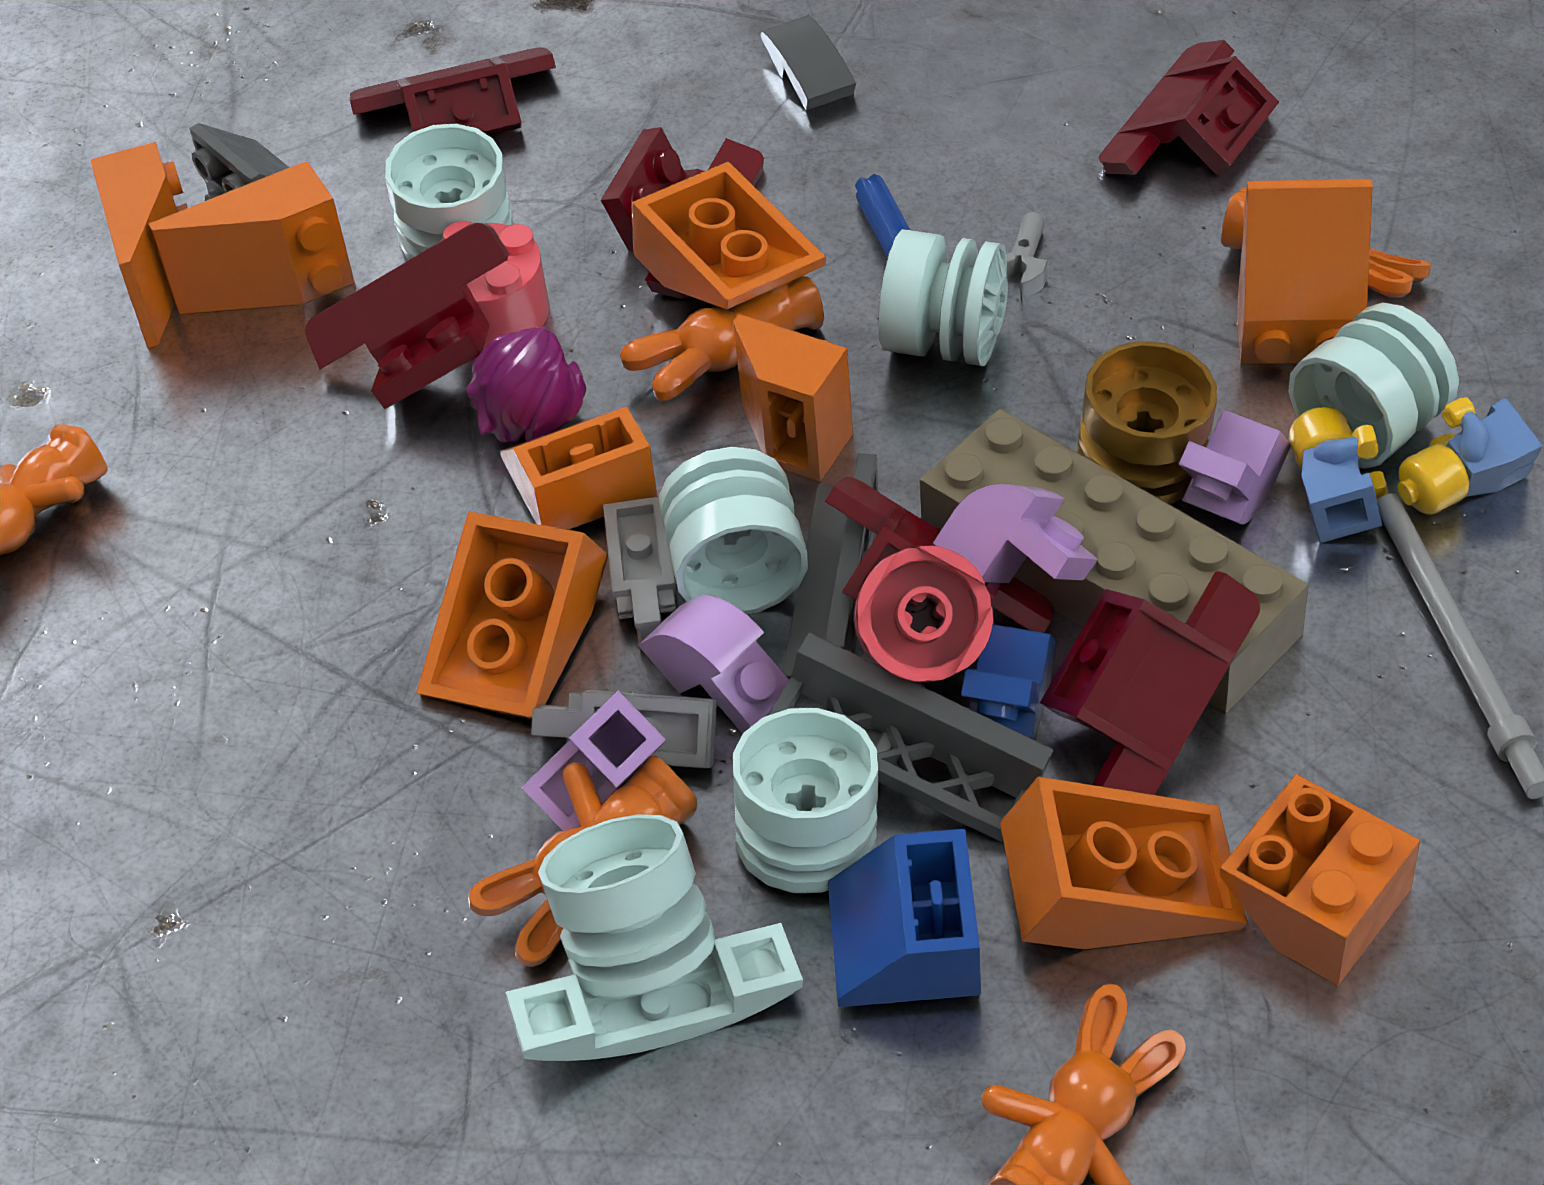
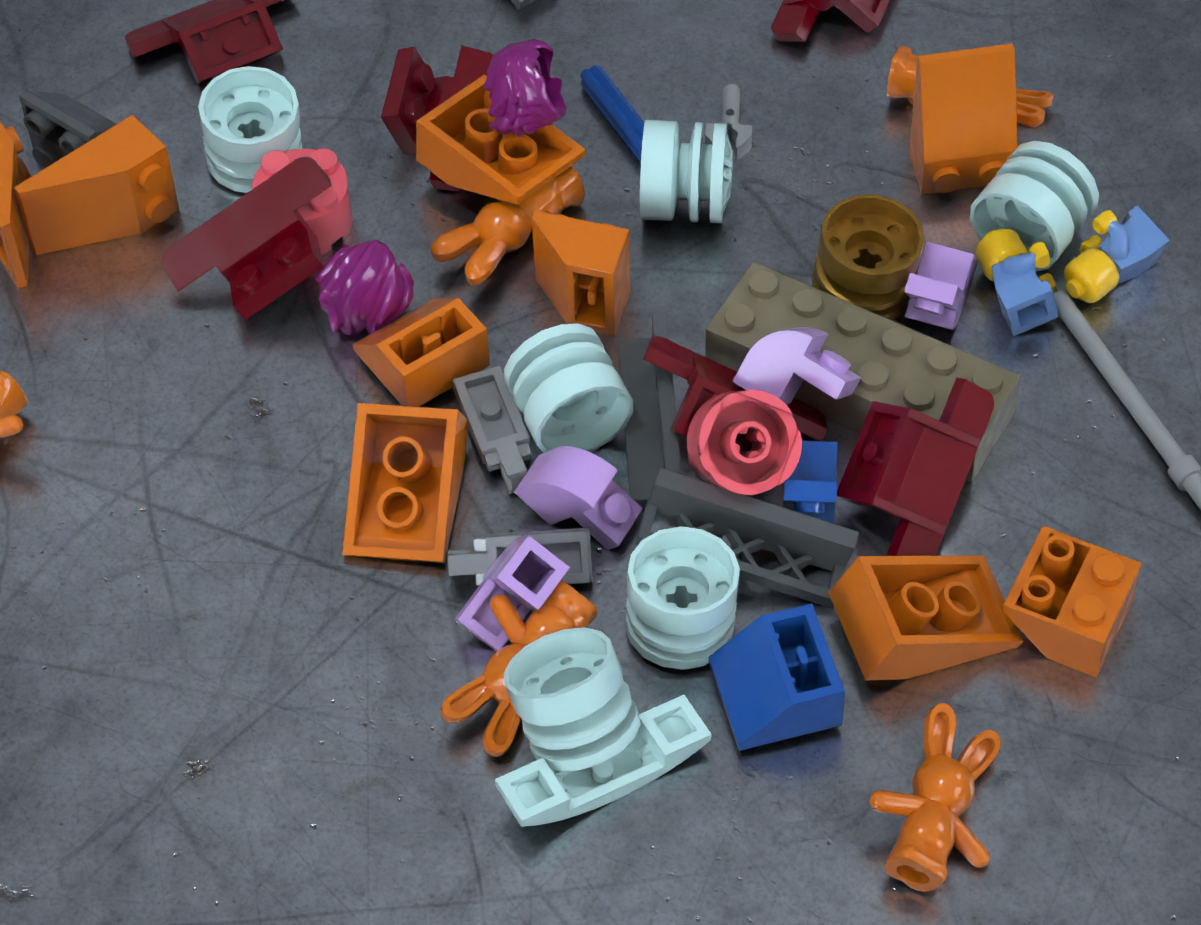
camera: 15 degrees left, 5 degrees up
none -> magenta hair [484,39,567,137]

